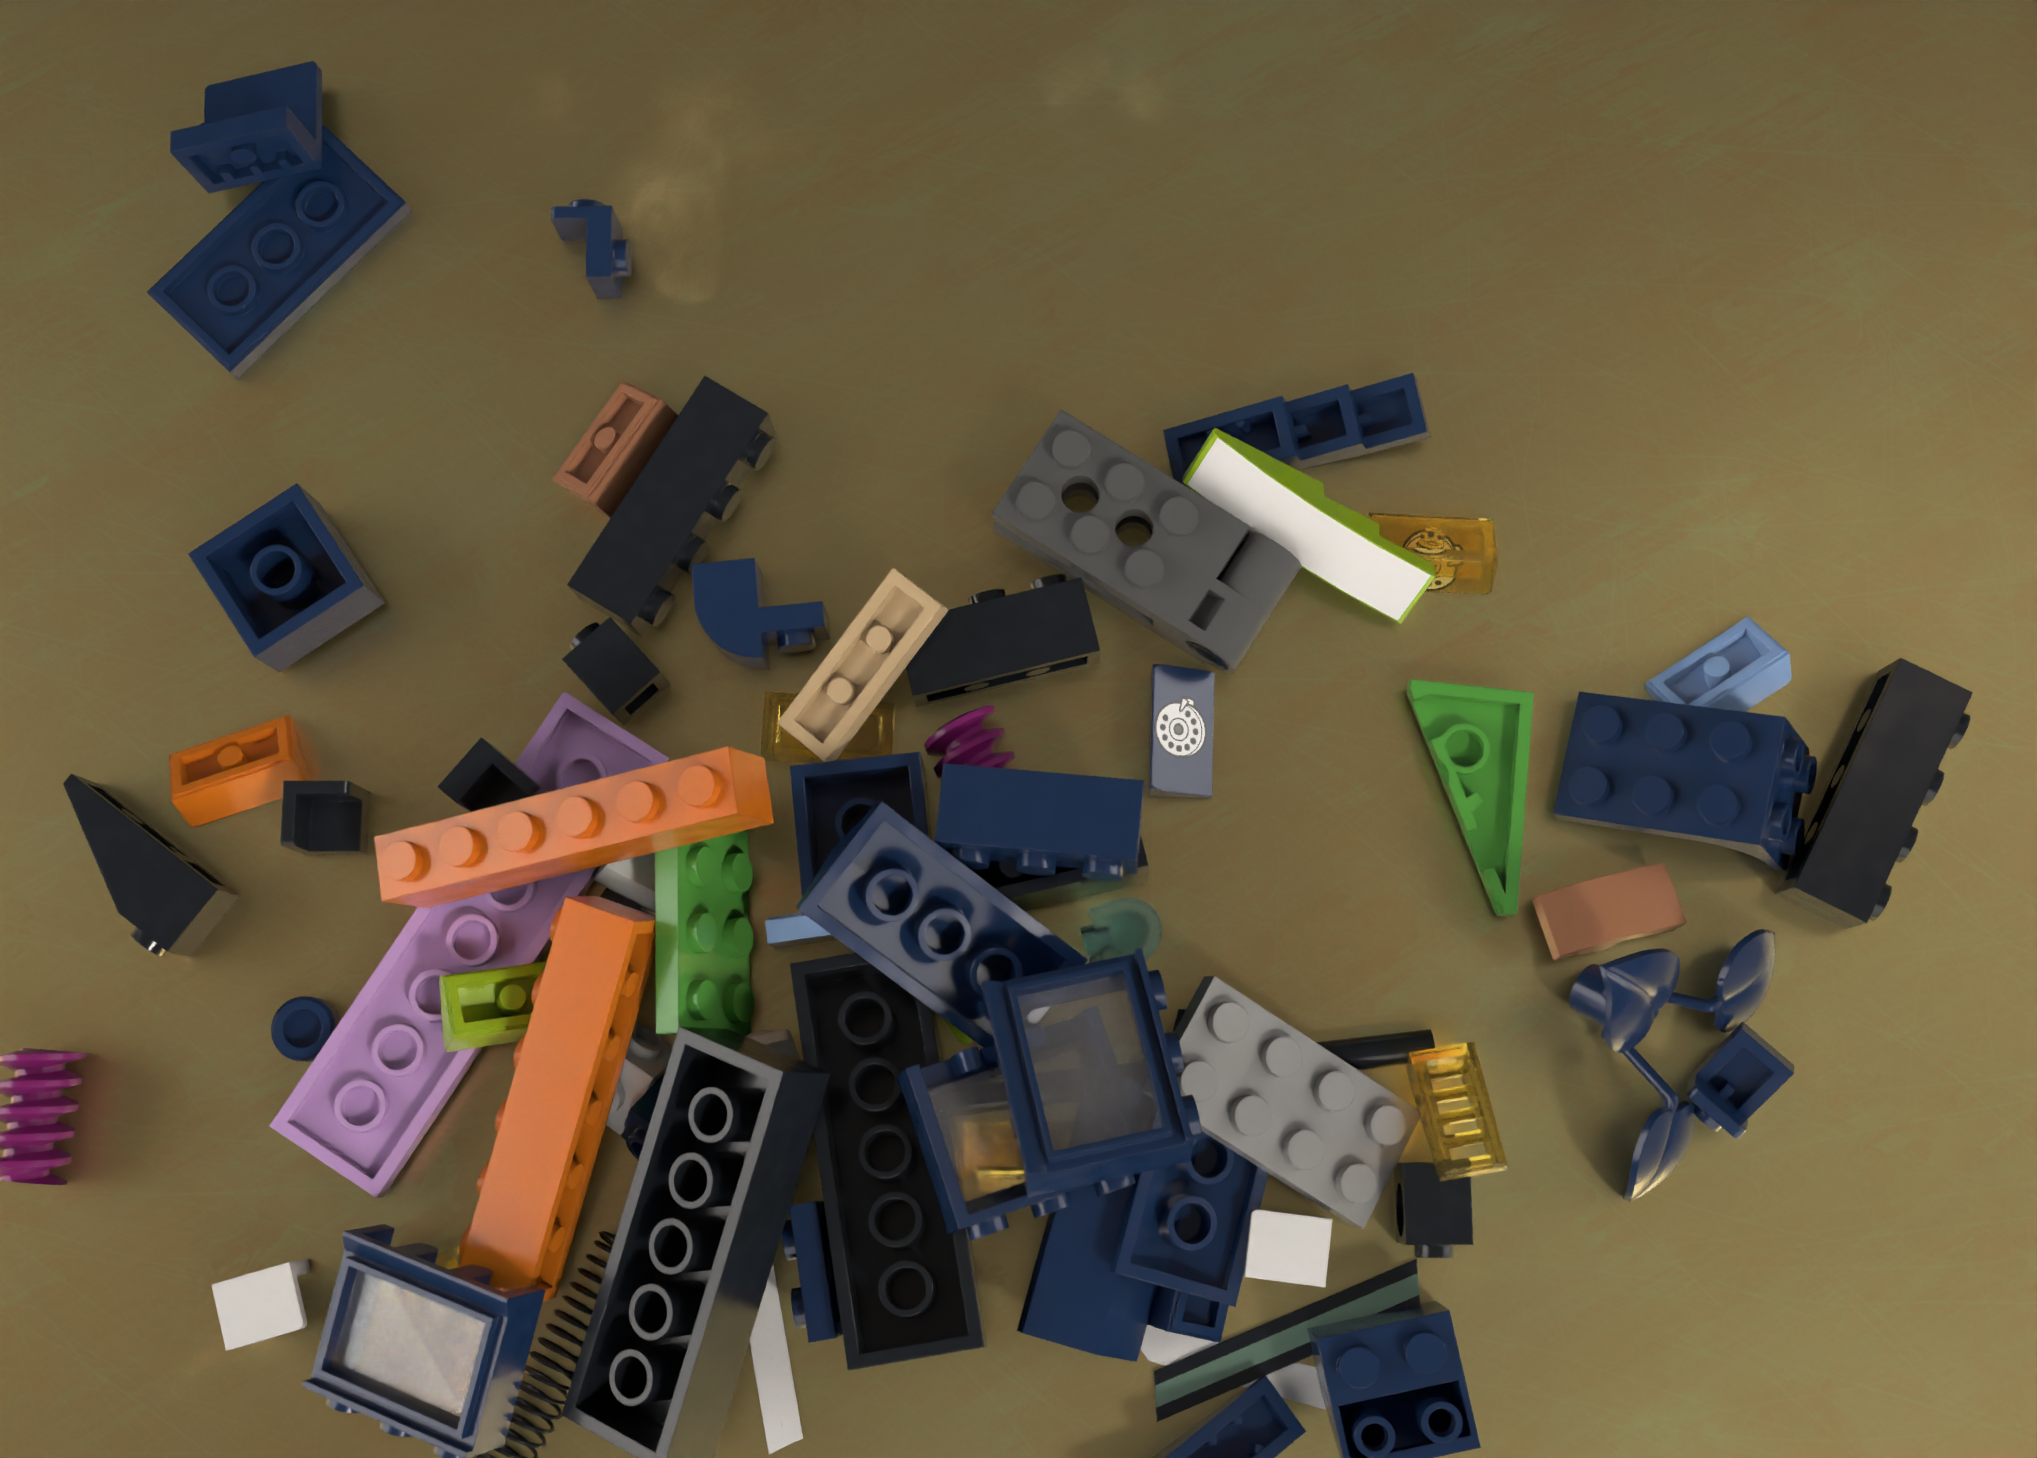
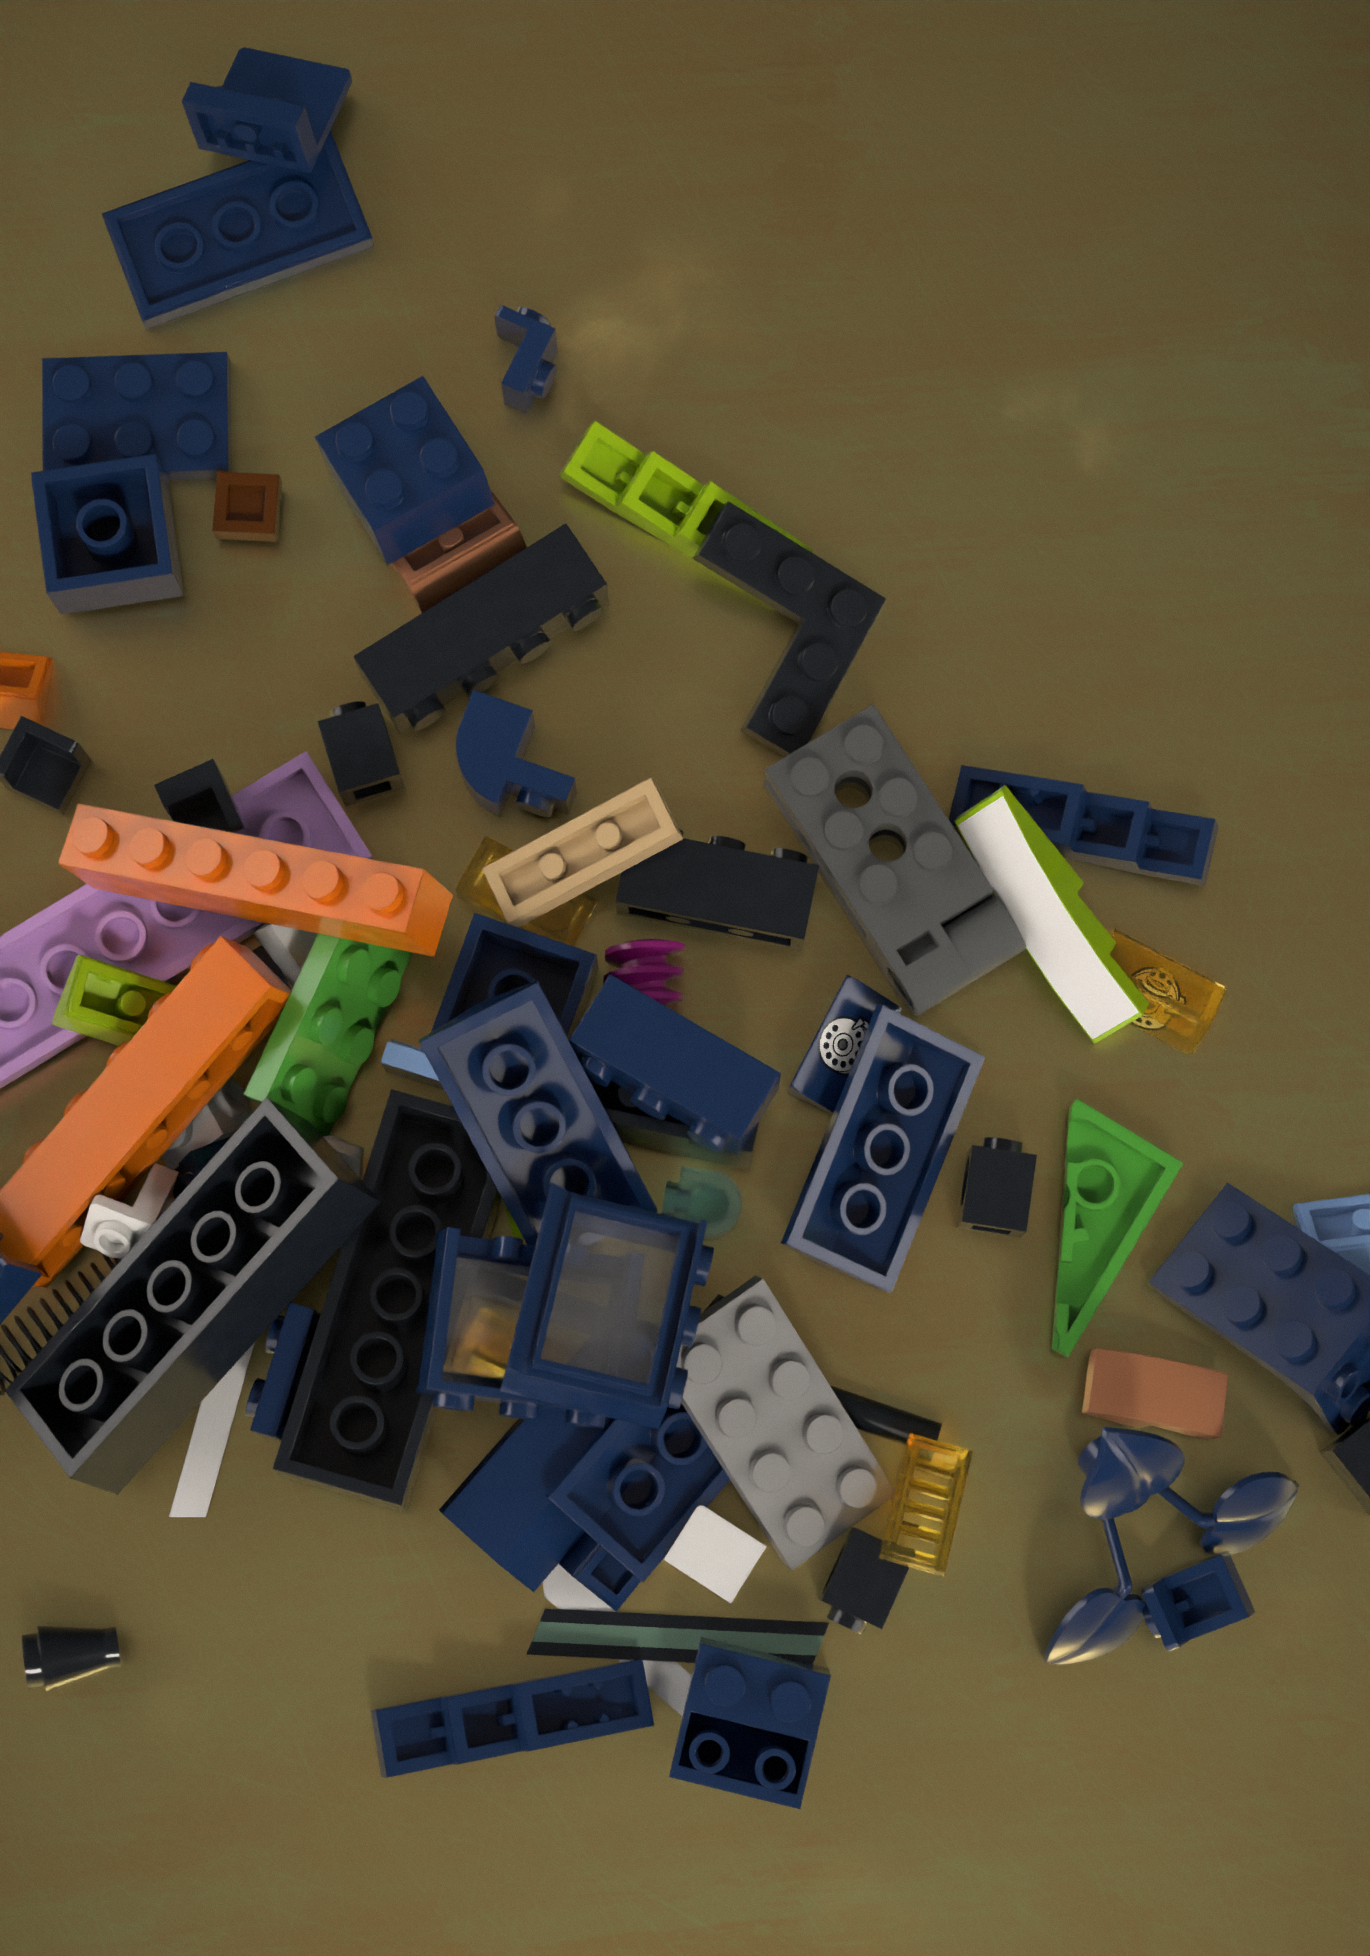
camera: 20 degrees right, 0 degrees up
none -> dark blue plate [42,352,232,480]
none -> white bracket [80,1163,179,1260]
none -> reddish brown plate [212,471,282,542]
none -> dark blue brick [315,376,495,566]
none -> lime slope [558,421,813,558]
none -> black plate [693,501,886,757]
none -> dark blue slope [781,1005,985,1293]
none -> black brick [956,1137,1037,1238]

